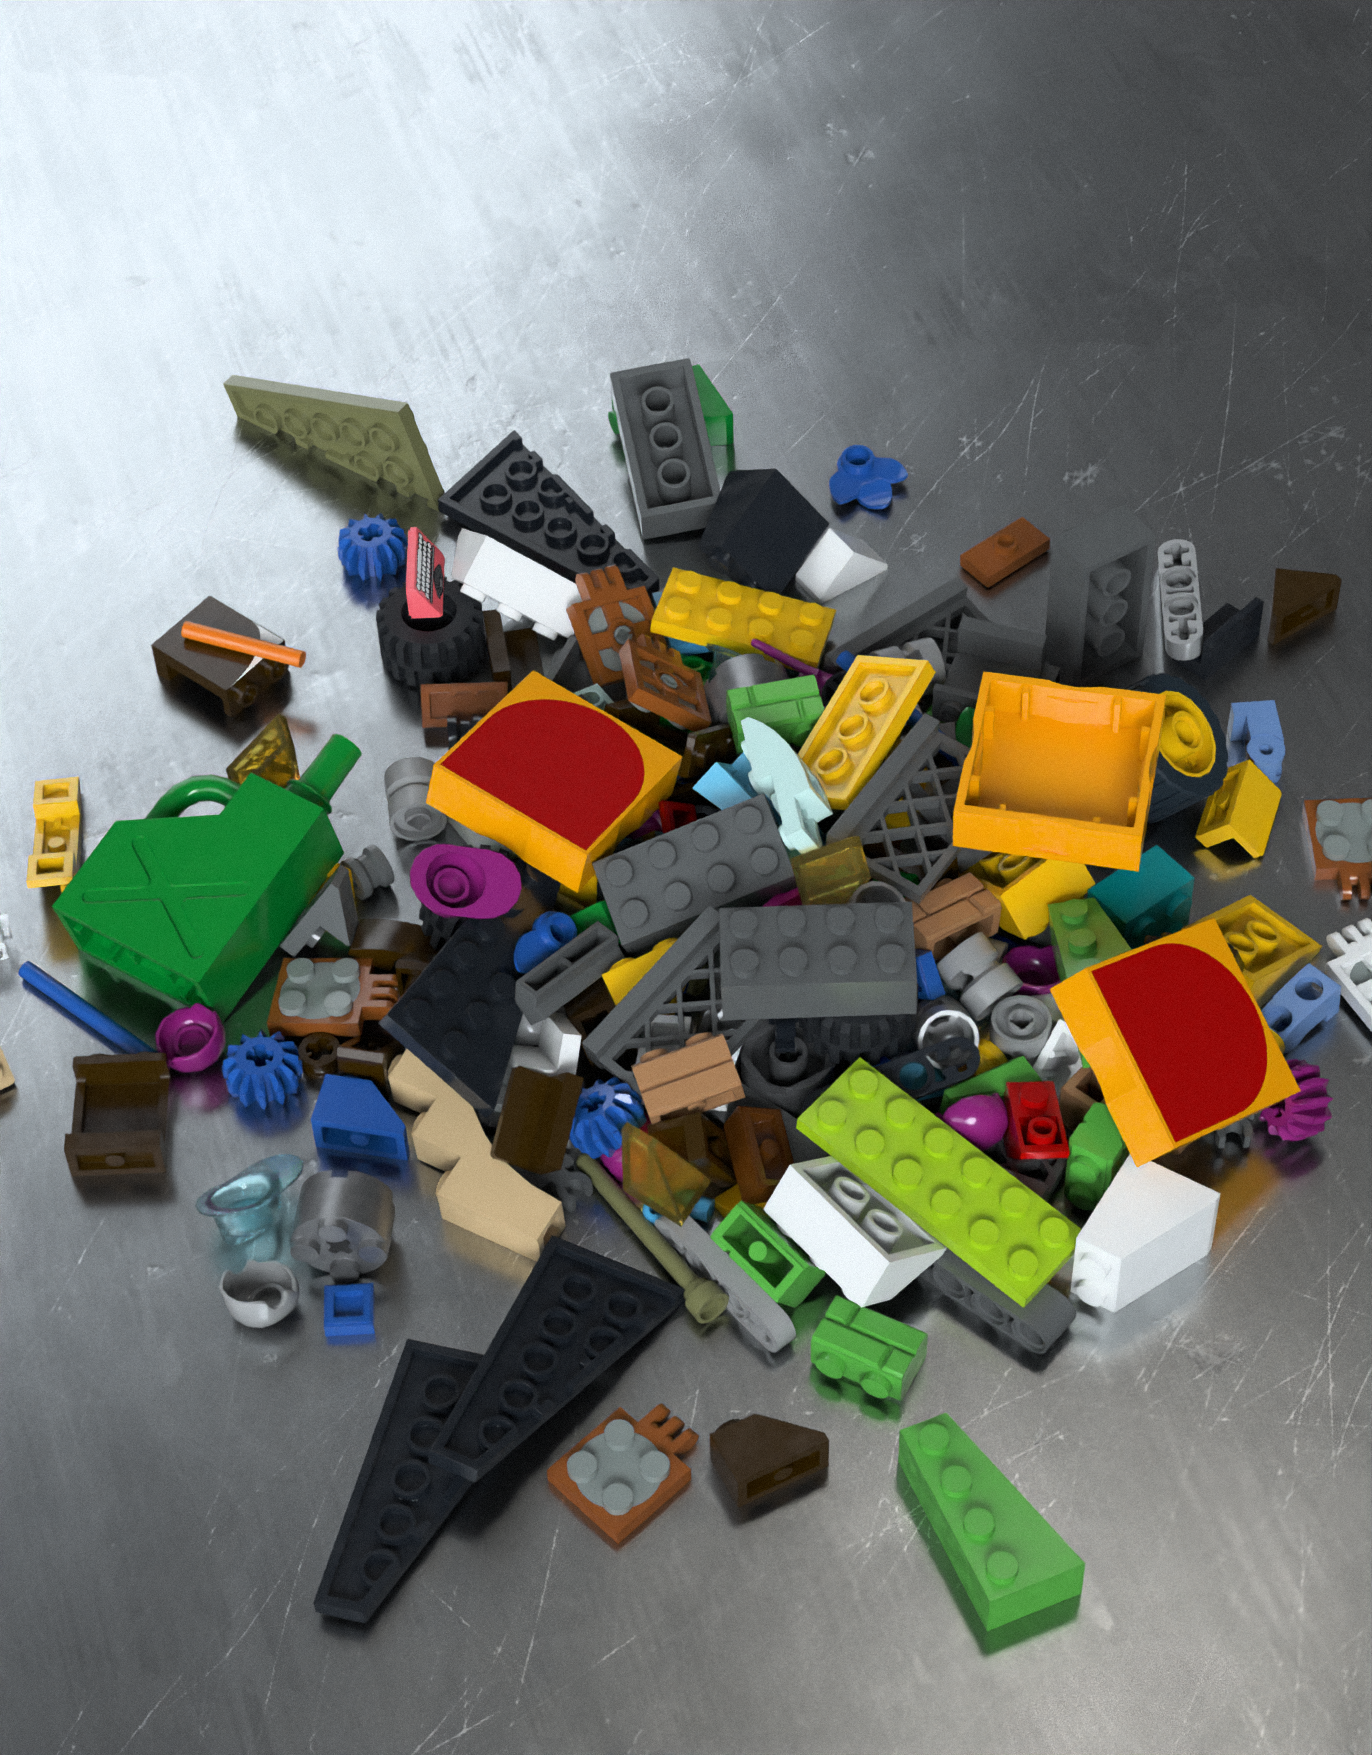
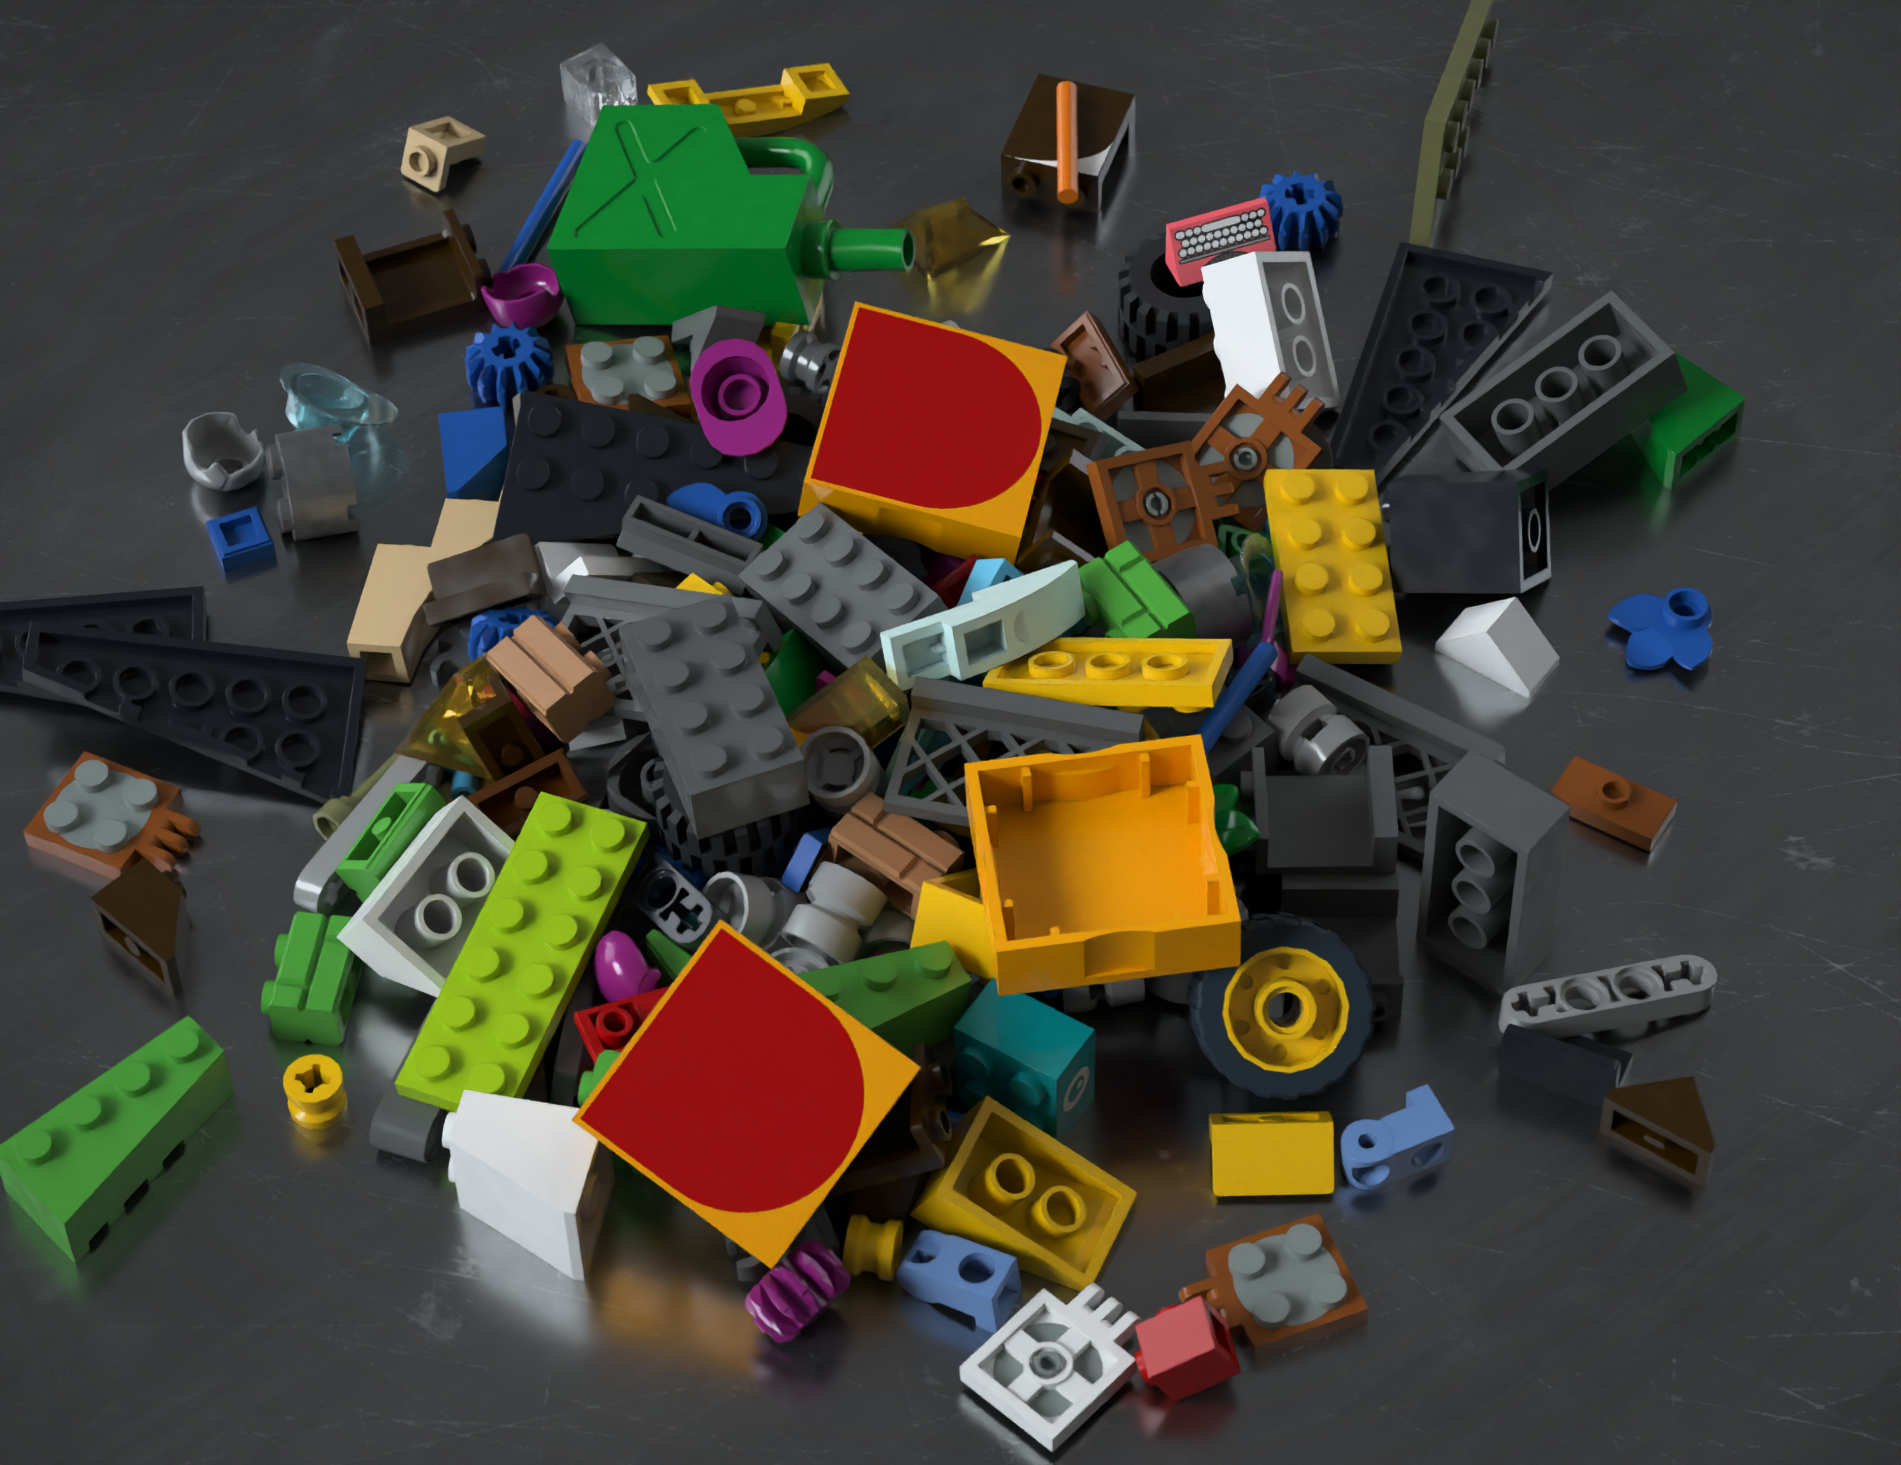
camera: 70 degrees right, 0 degrees up
none -> yellow wheel [283,1054,348,1130]

